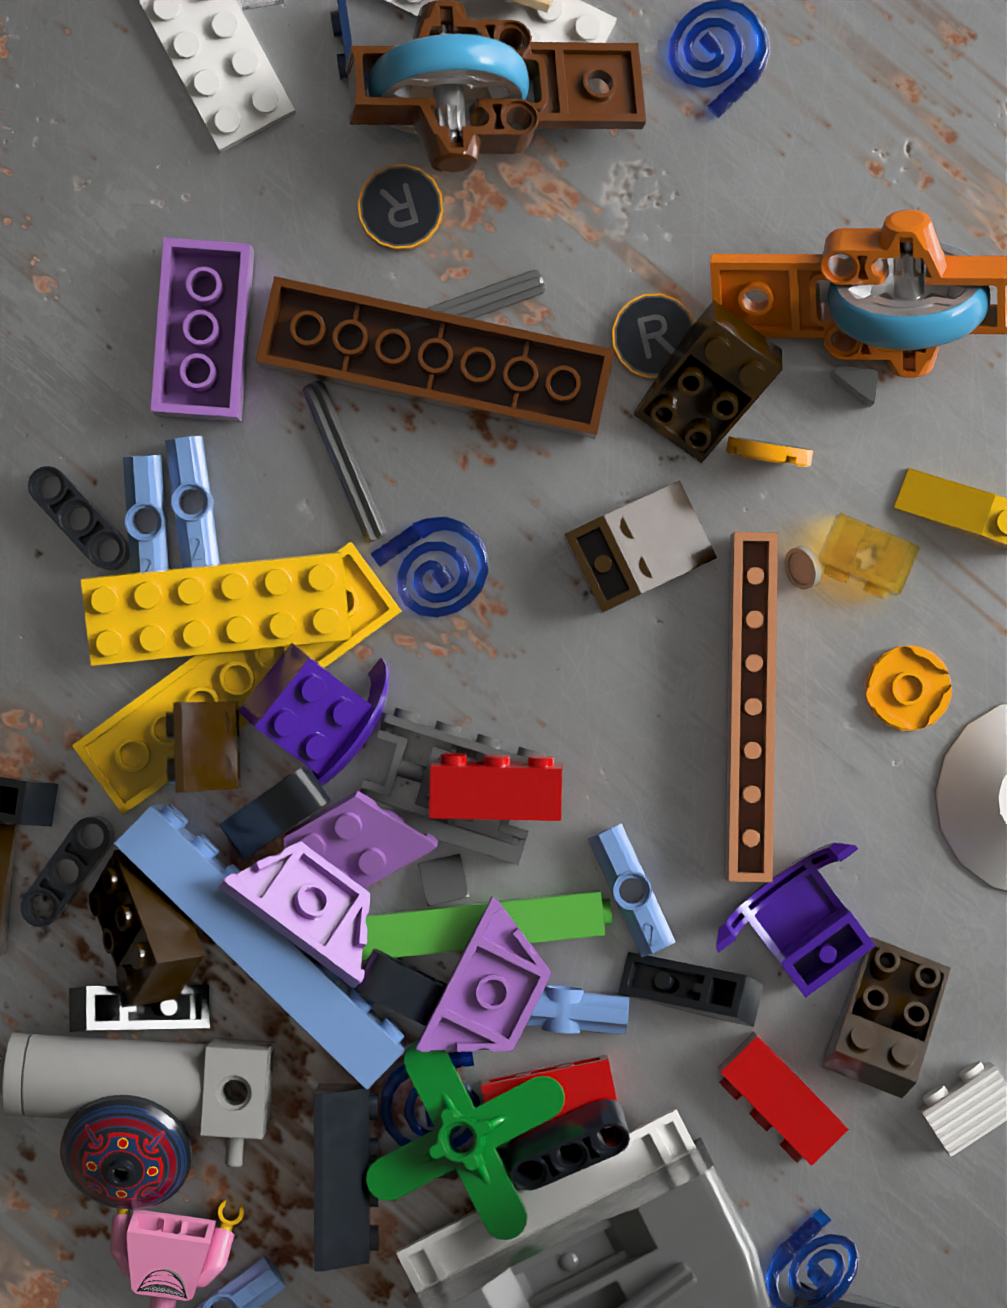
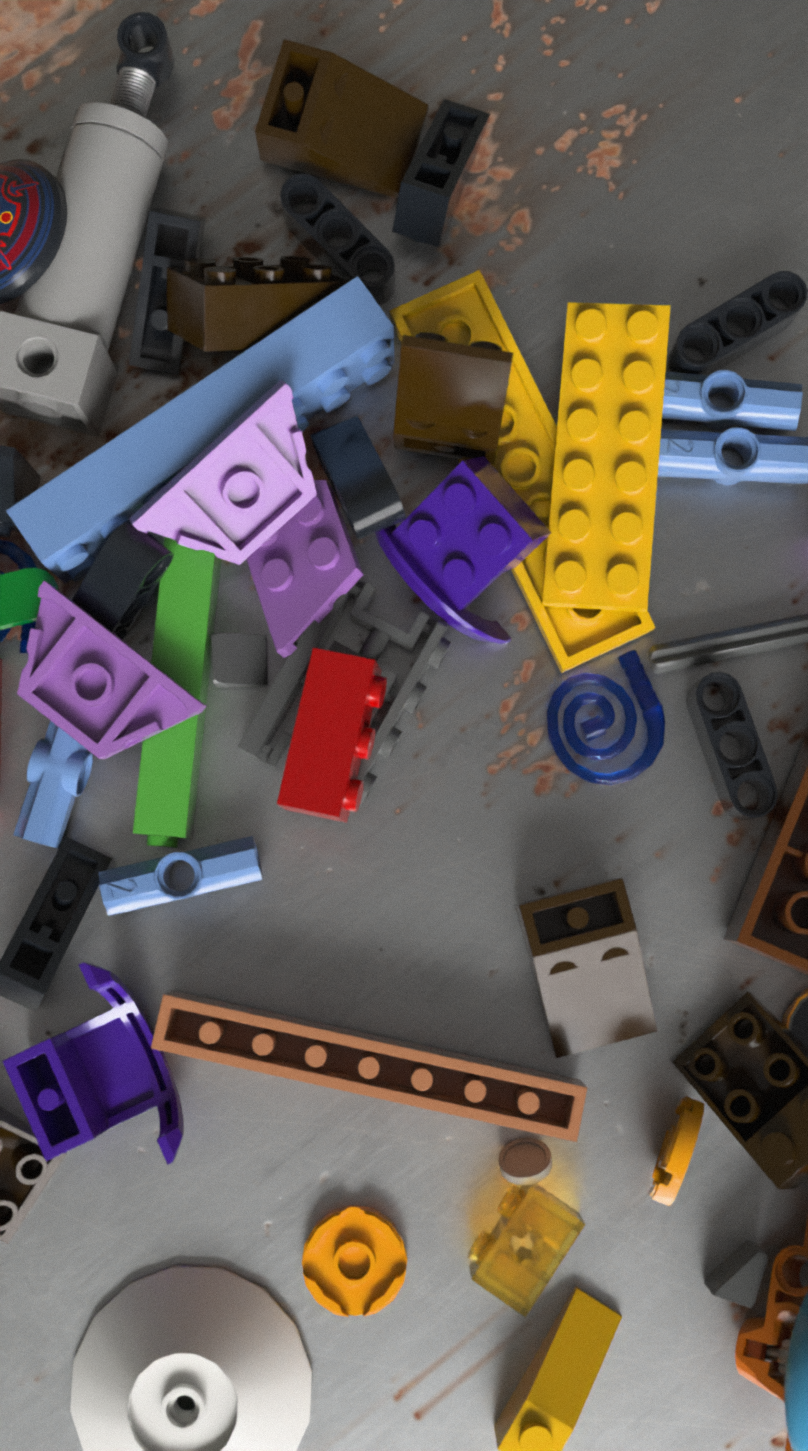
camera: 105 degrees right, 5 degrees down
none -> black beam [686,672,778,820]

